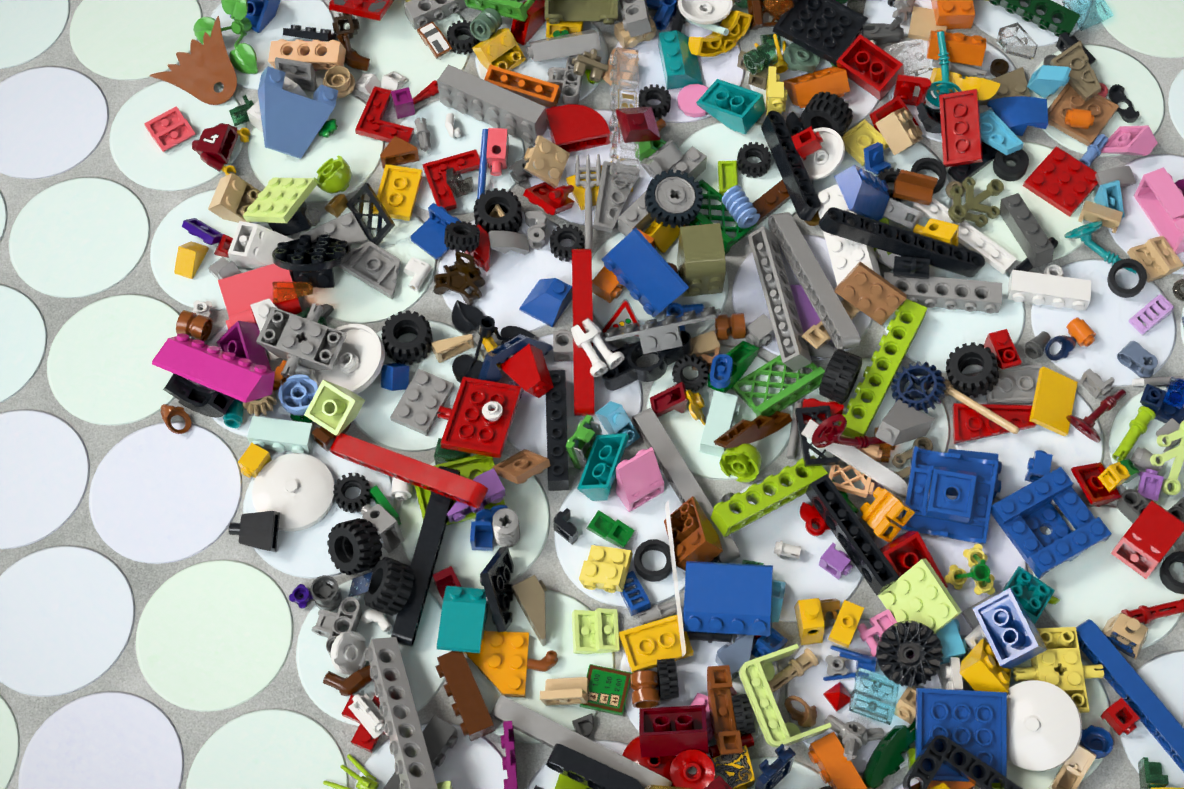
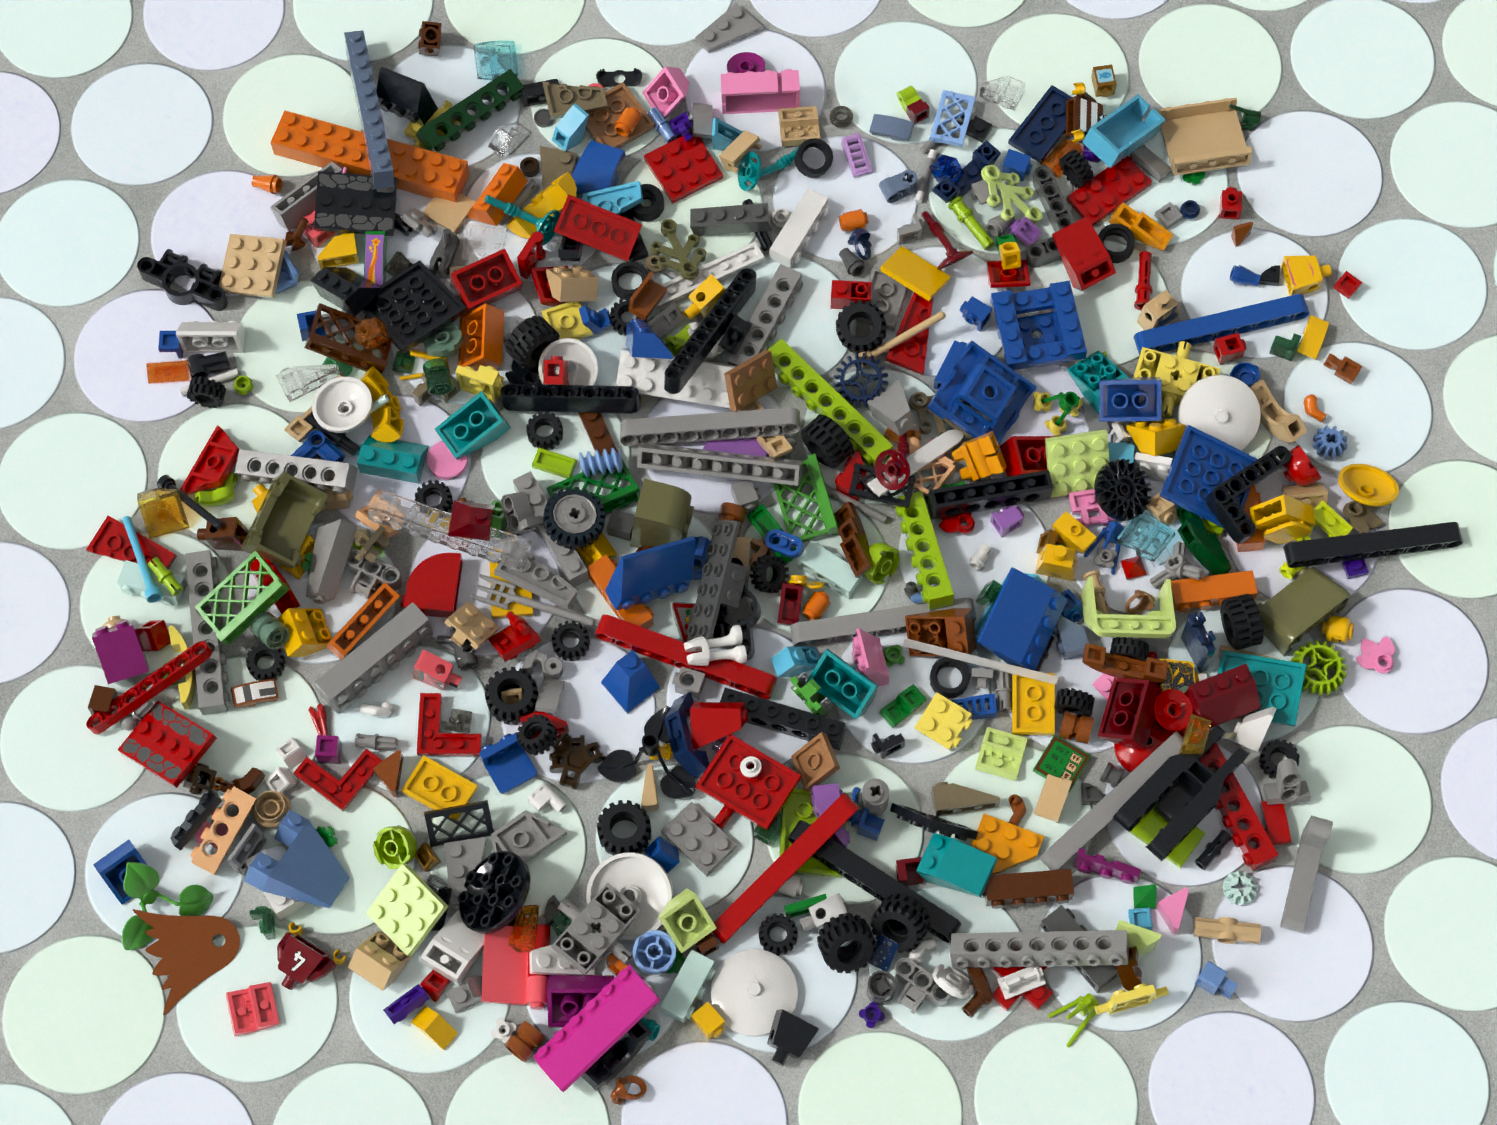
camera: 70 degrees left, 5 degrees up
blue bar [477,129,488,199] -> none
none -> dark purple plate [669,111,693,142]
none -> orange brick [802,591,831,620]
none -> bright green plate [882,645,905,667]
none -> light grey tile [971,668,993,688]
none -> dark grey wheel [1100,762,1124,788]

